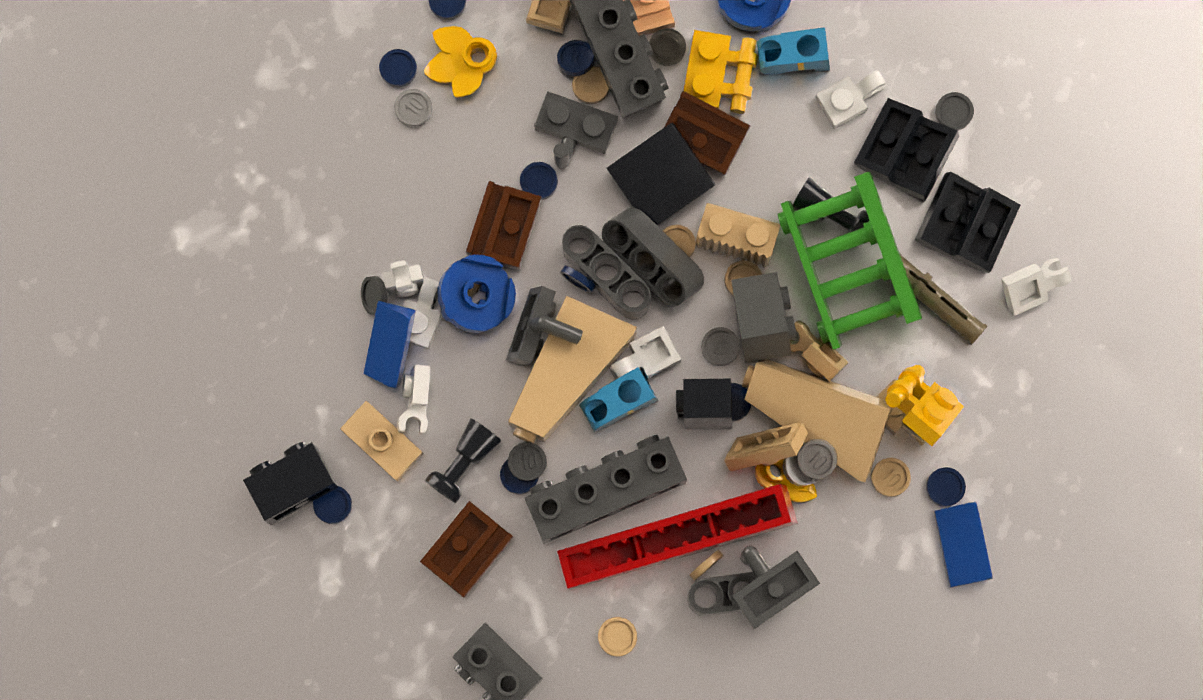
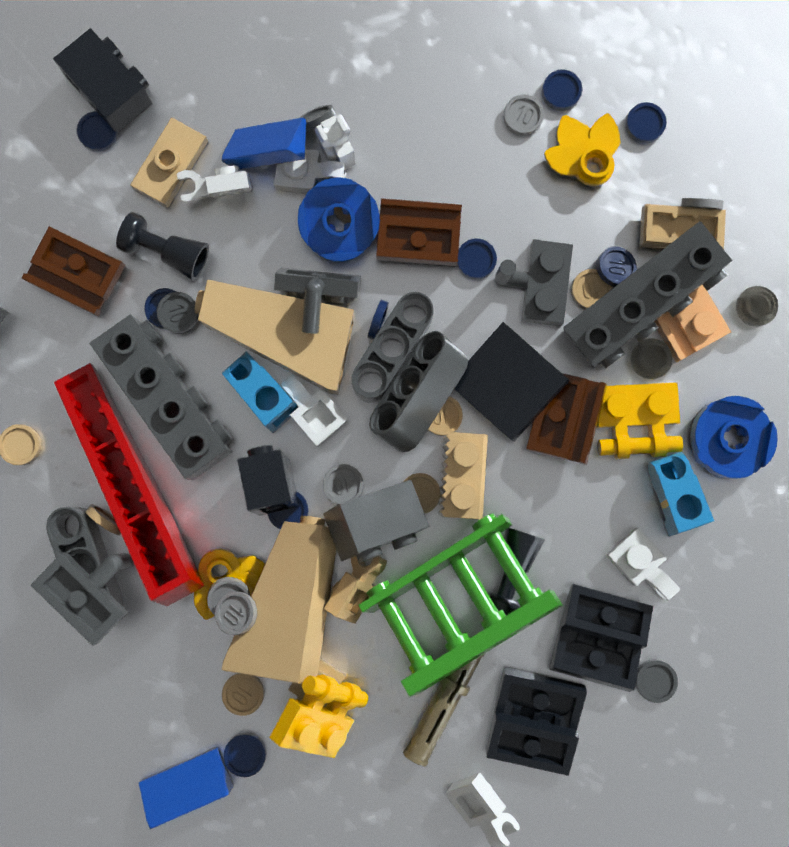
camera: 70 degrees right, 5 degrees up
tan plate [724,422,808,471] -> none

